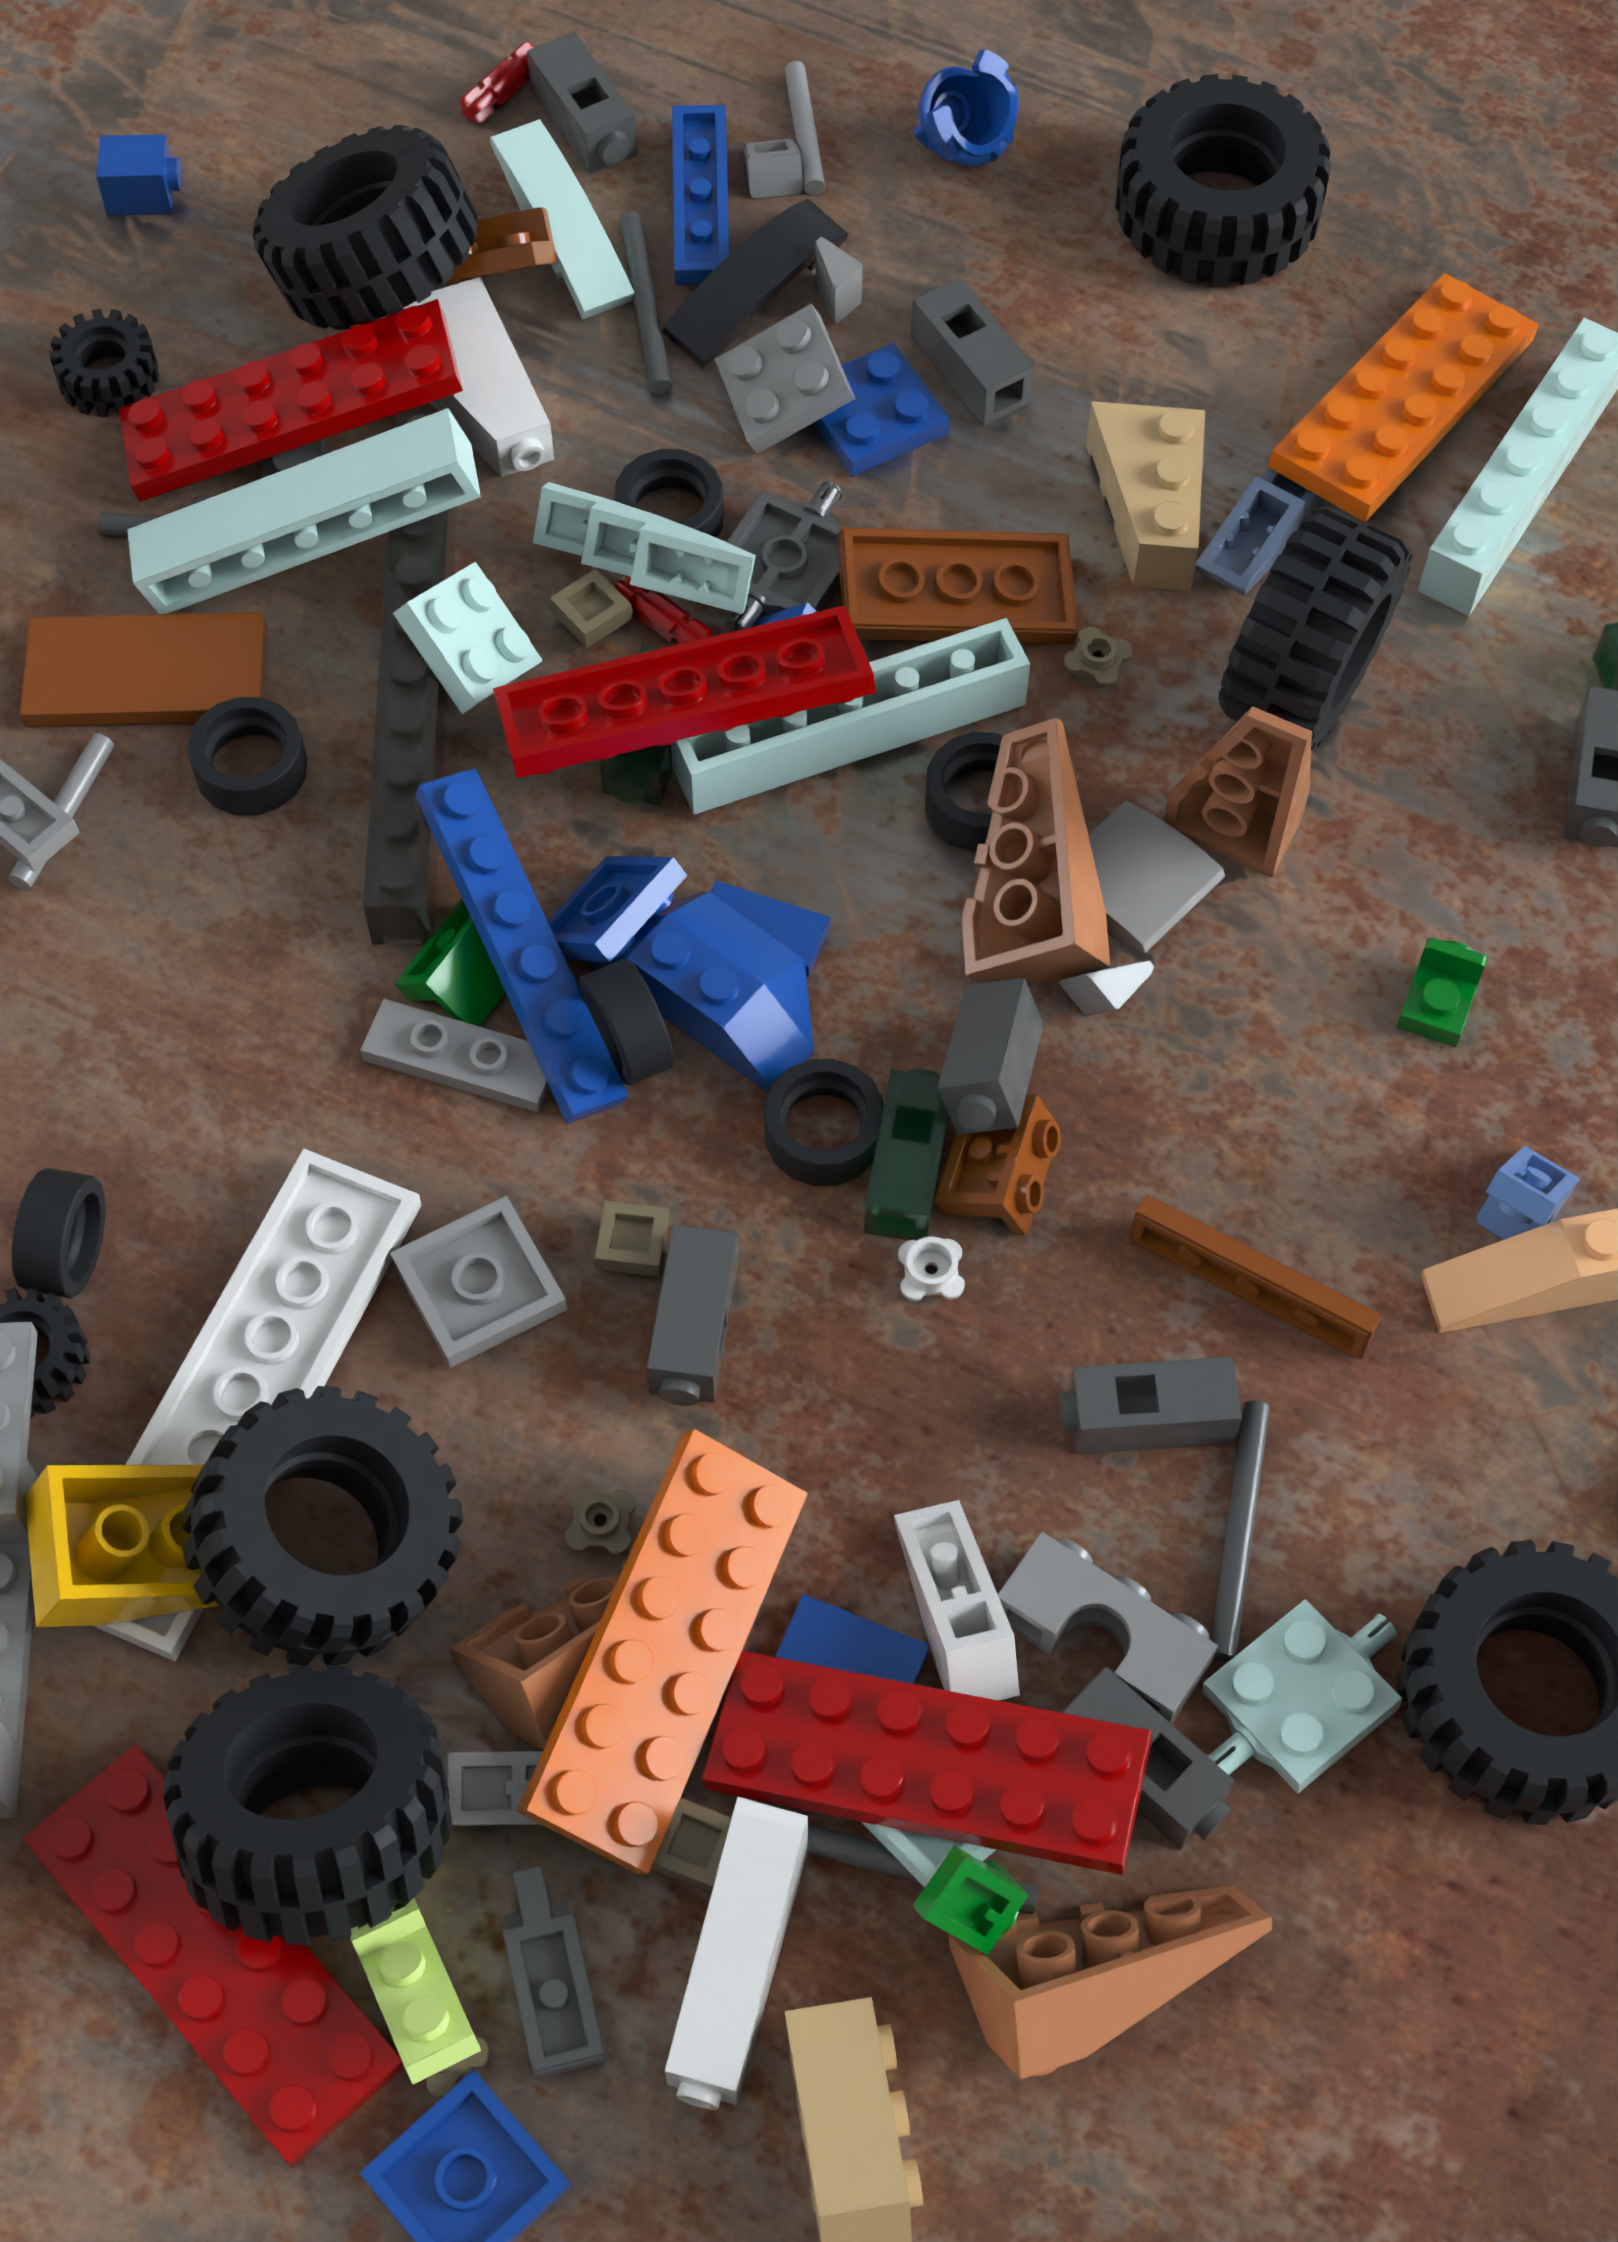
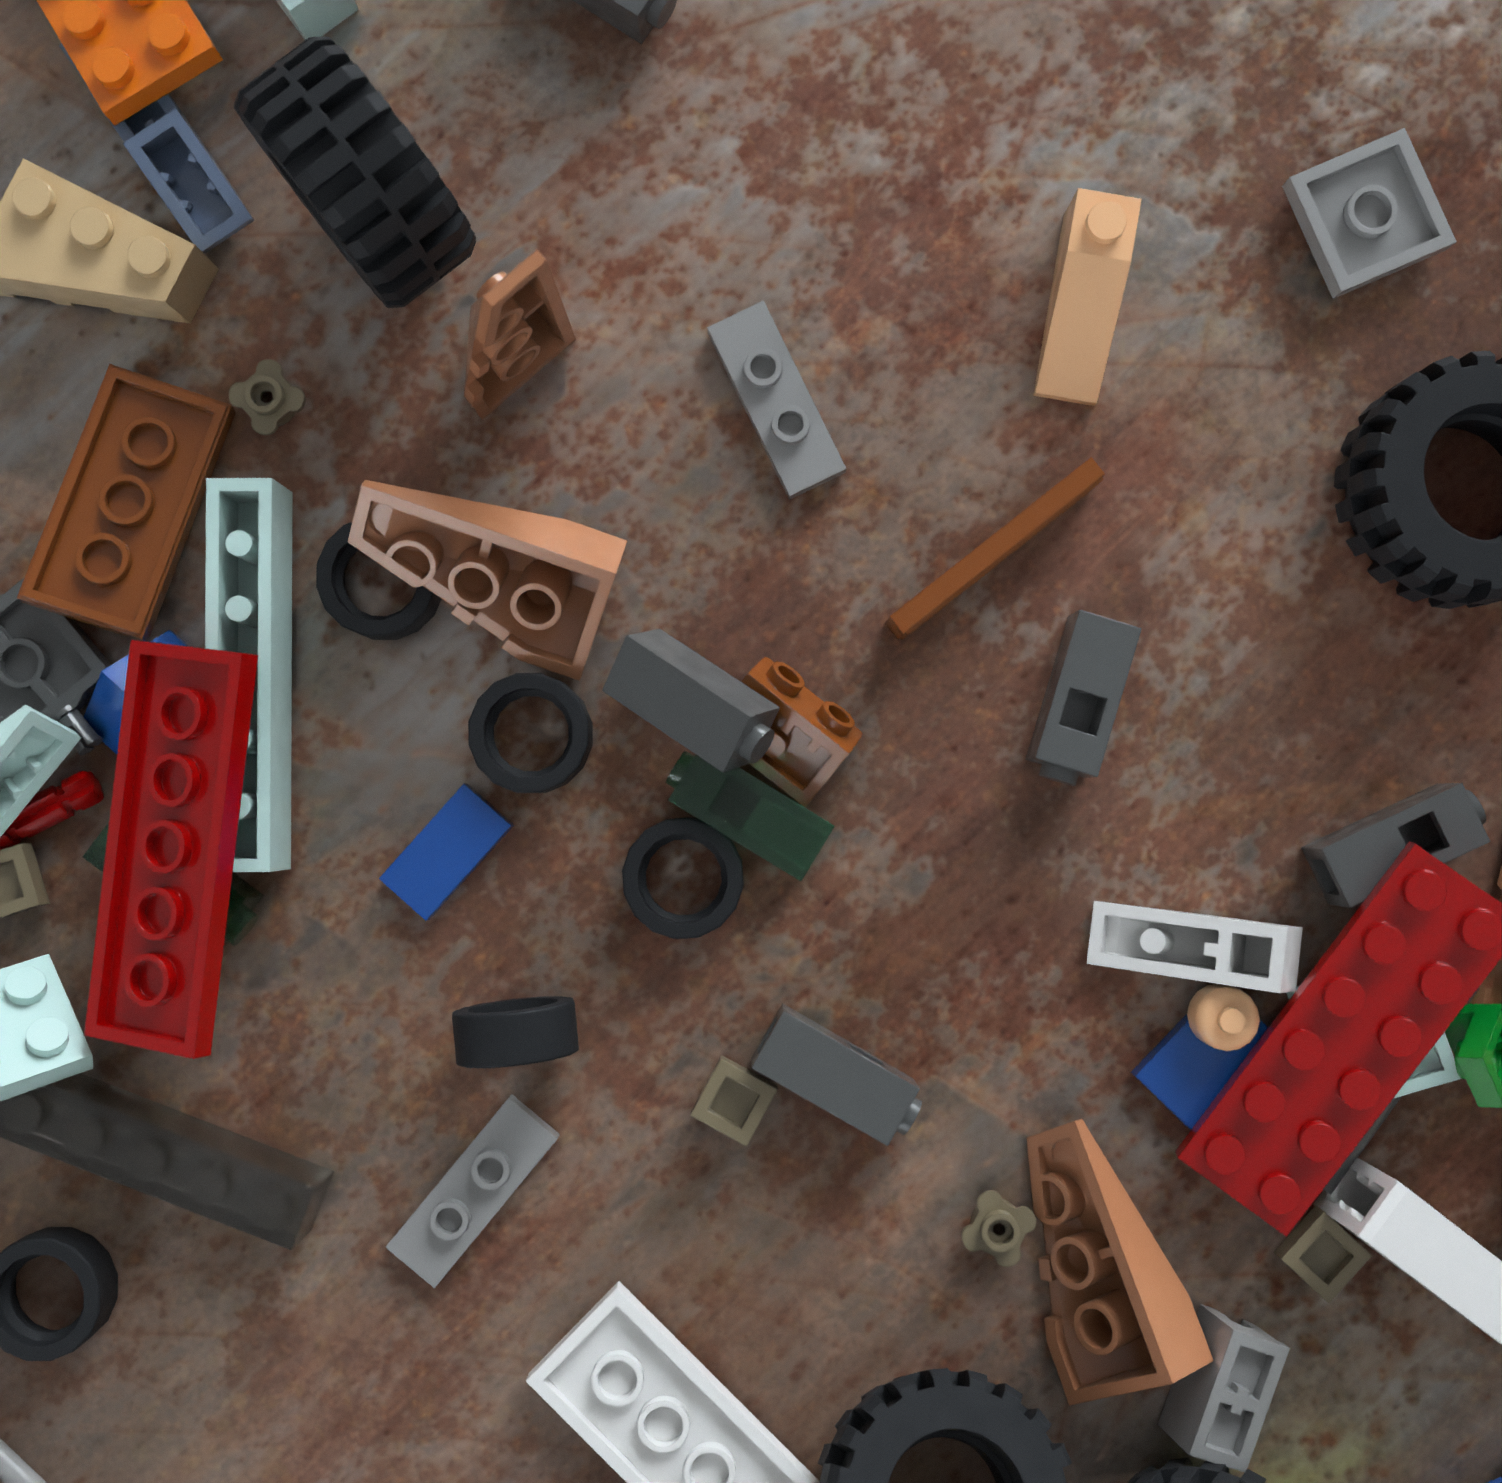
camera: 70 degrees left, 25 degrees up
light grey plate [390,1196,567,1368] -> none
green panel [394,898,506,1027] -> none
blue plate [415,768,629,1124] -> none
dark grey hinge [503,1866,607,2080] -> none
plate [516,1429,808,1875] -> none
blue plate [547,856,687,962] -> none
blue wedge [586,892,814,1093] -> none
white plate [898,1237,965,1301] -> none
light grey arch [998,1531,1218,1724] -> none
slope [1059,960,1155,1015] -> none
light grey slope [1088,800,1225,953] -> none
light aqua plate [1202,1599,1402,1794] -> none
dark grey bar [1211,1400,1270,1662] -> none
green bracket [1396,937,1488,1047] -> none
medium blue slope [1476,1146,1580,1240] -> none
none -> black tyre [468,673,593,793]
none -> light grey plate [707,300,846,500]
none -> light nougat piece [1187,984,1260,1051]

